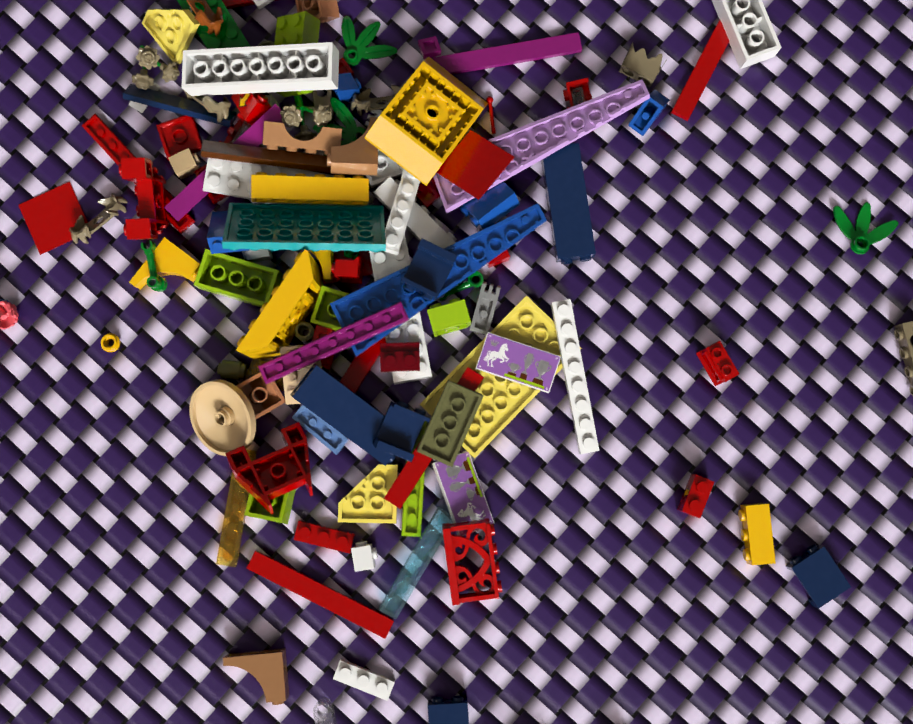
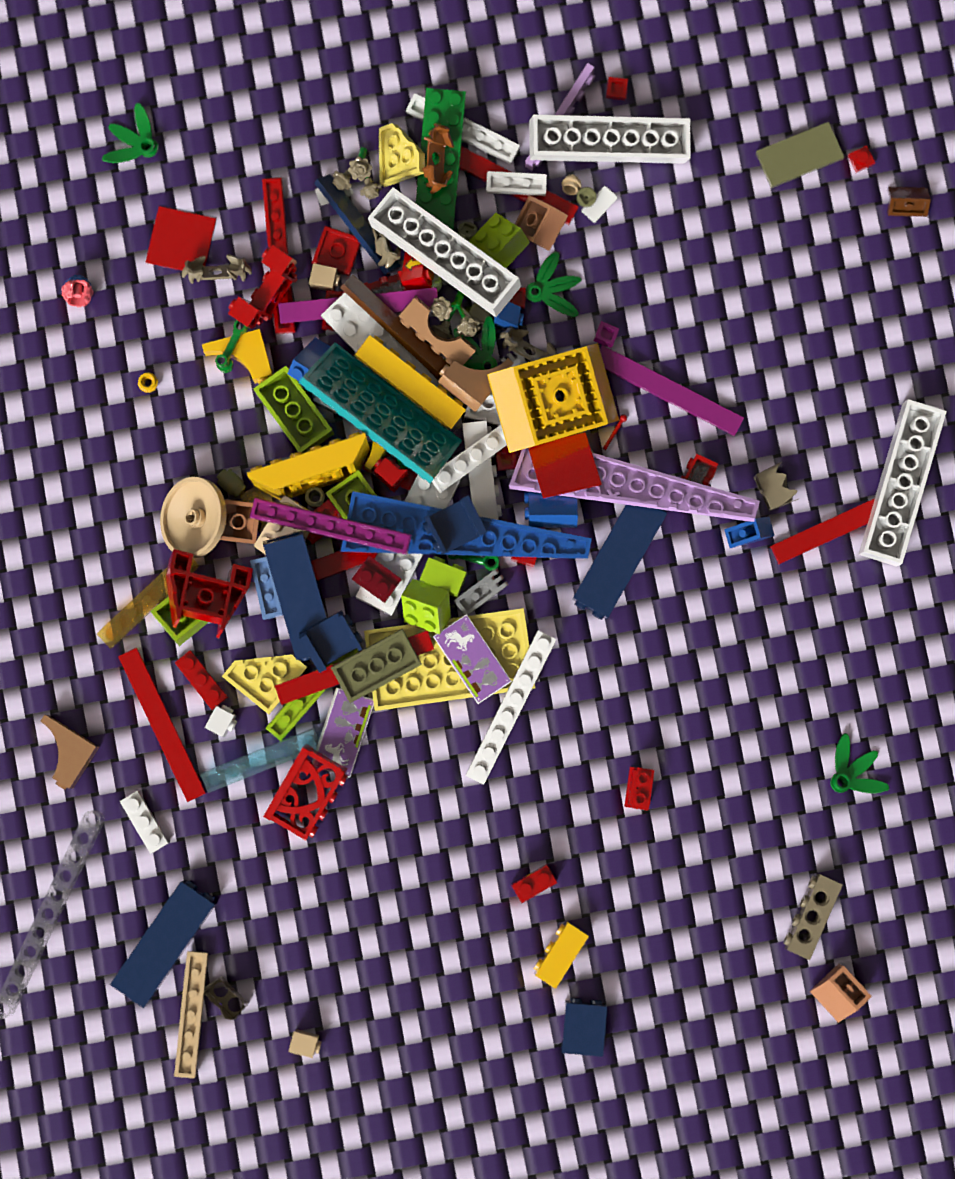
camera: 30 degrees right, 0 degrees up
none -> lime brick [401,578,451,634]

